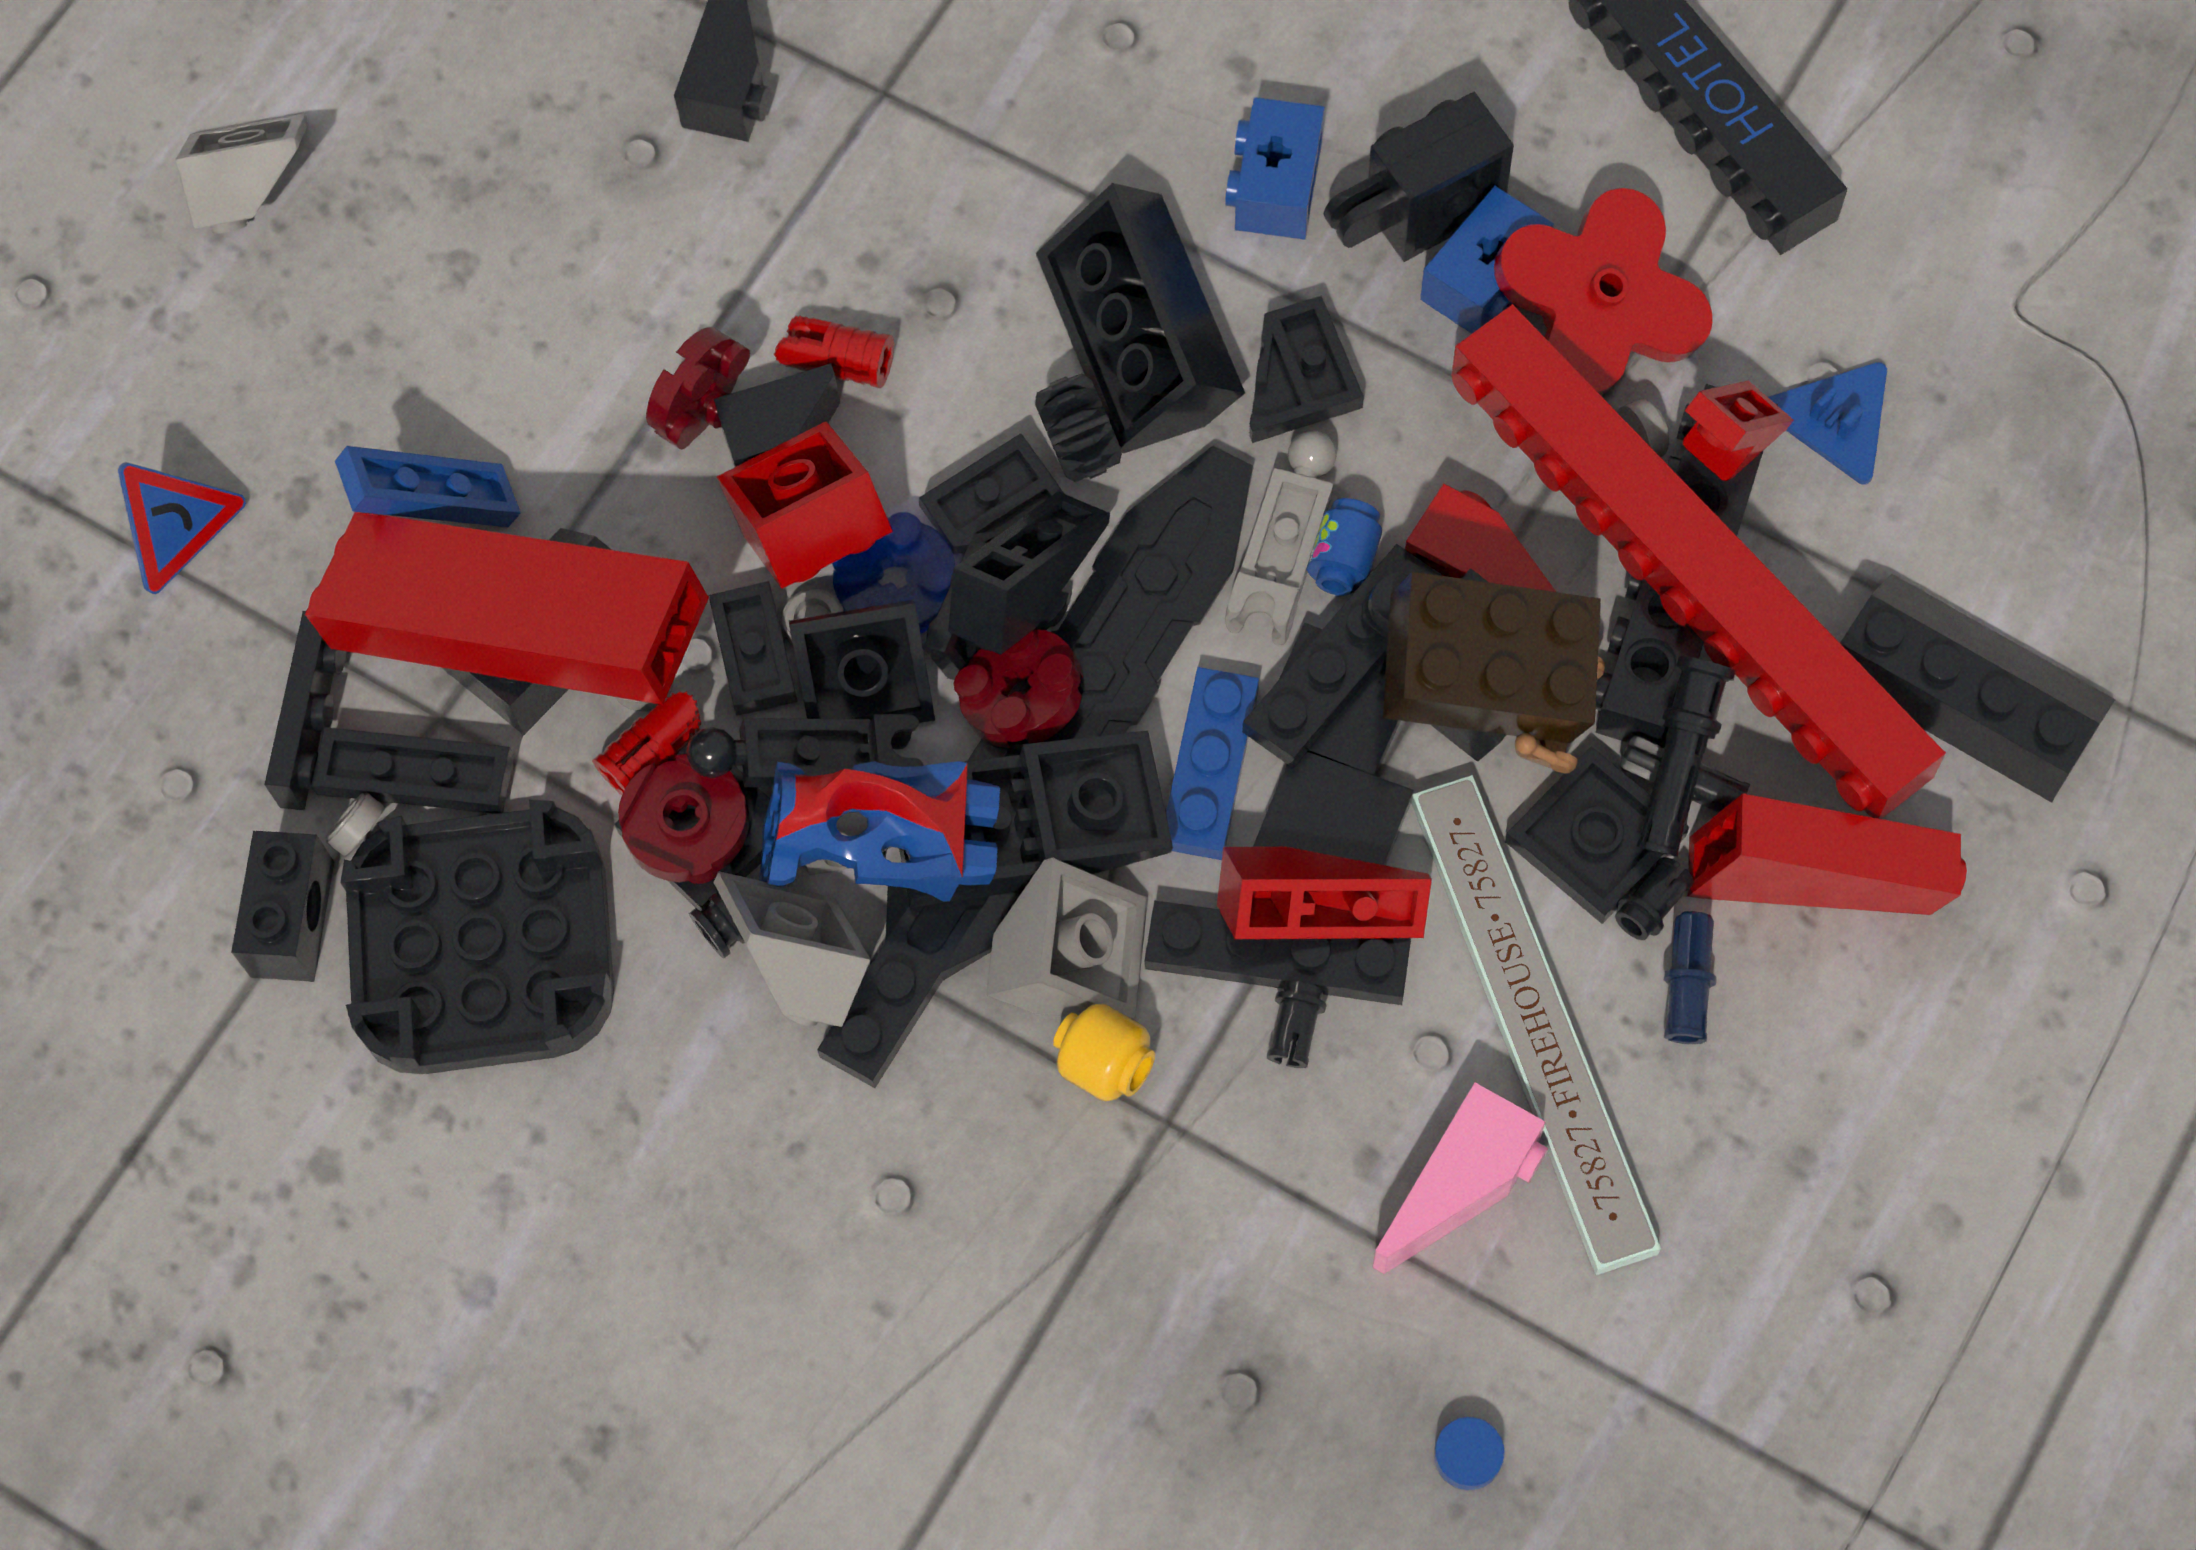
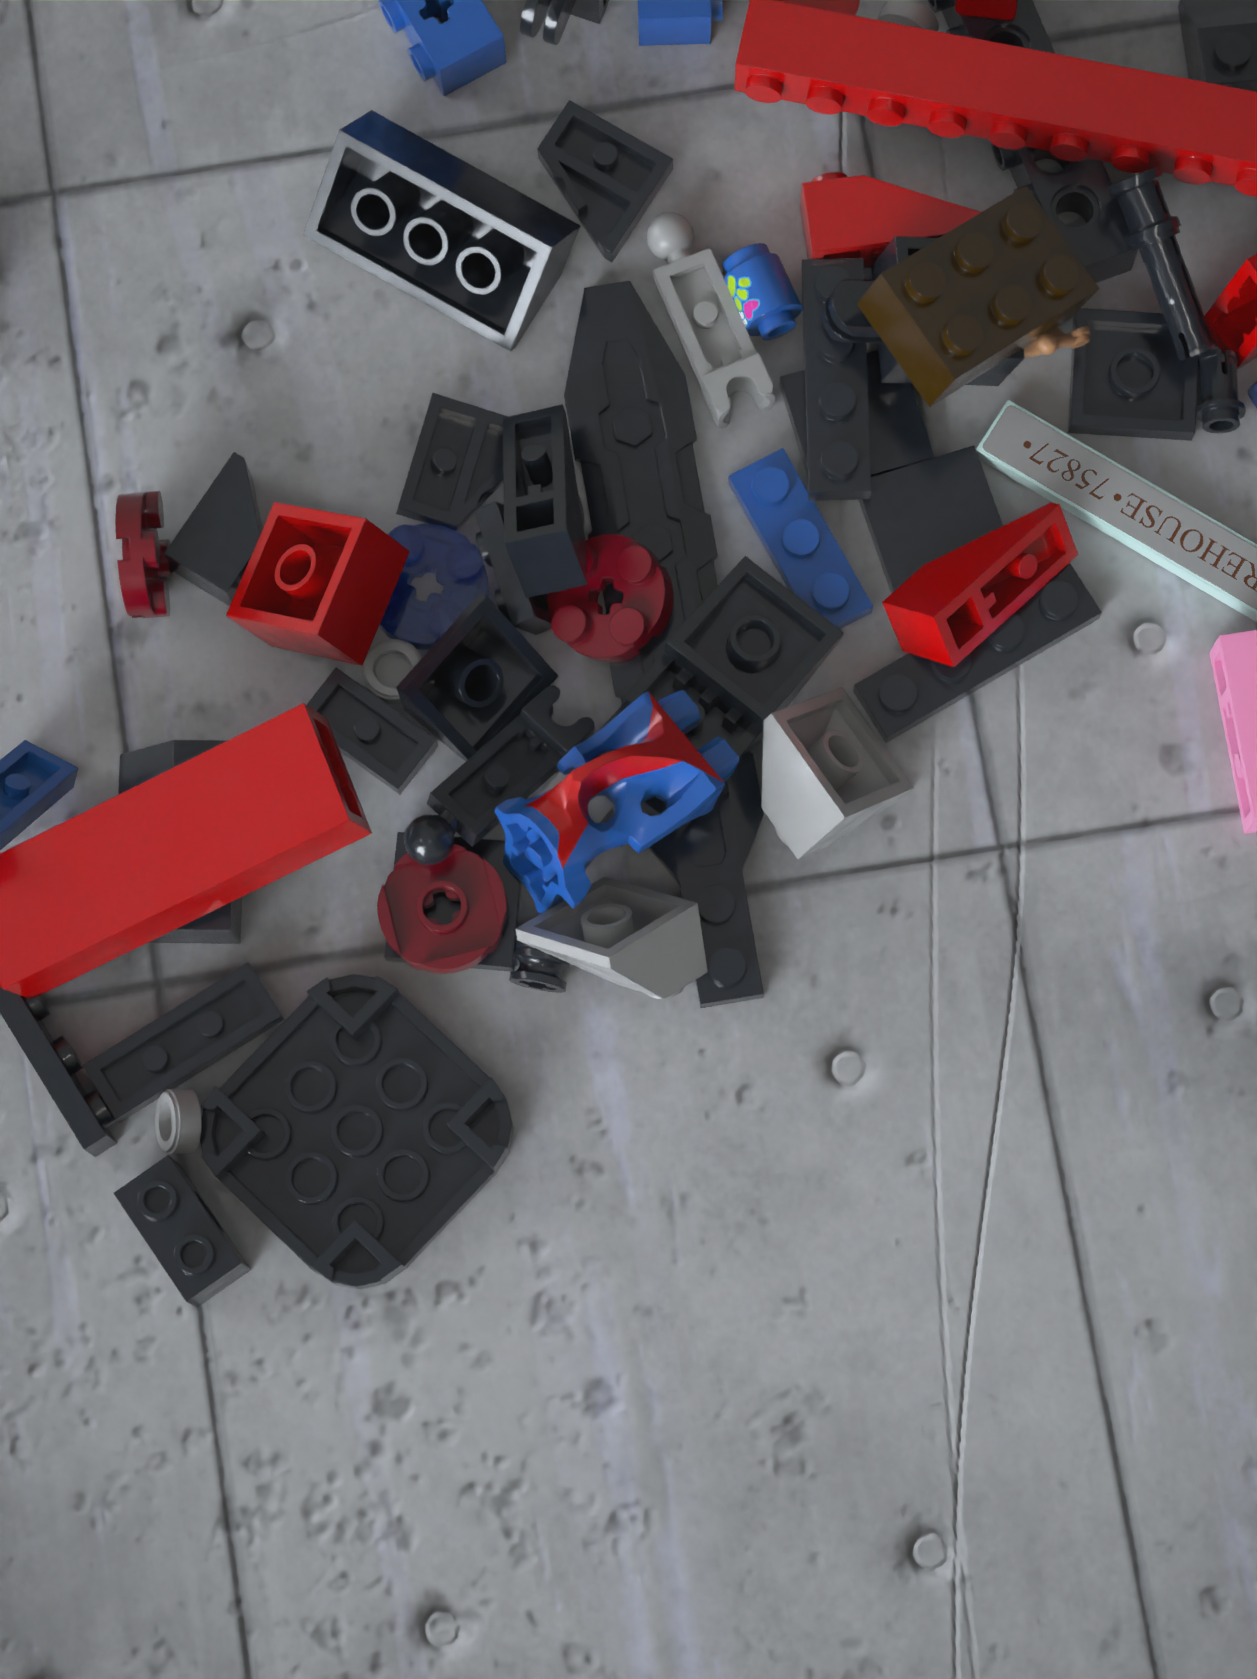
camera: 40 degrees left, 10 degrees up
red hinge [592,691,701,796] -> none
red hinge [773,315,894,388] -> none
black gear [1034,373,1122,482] -> none
yellow head [1053,1003,1155,1102] -> none
black pin [1267,981,1327,1068] -> none
black axle [1620,734,1750,813] -> none

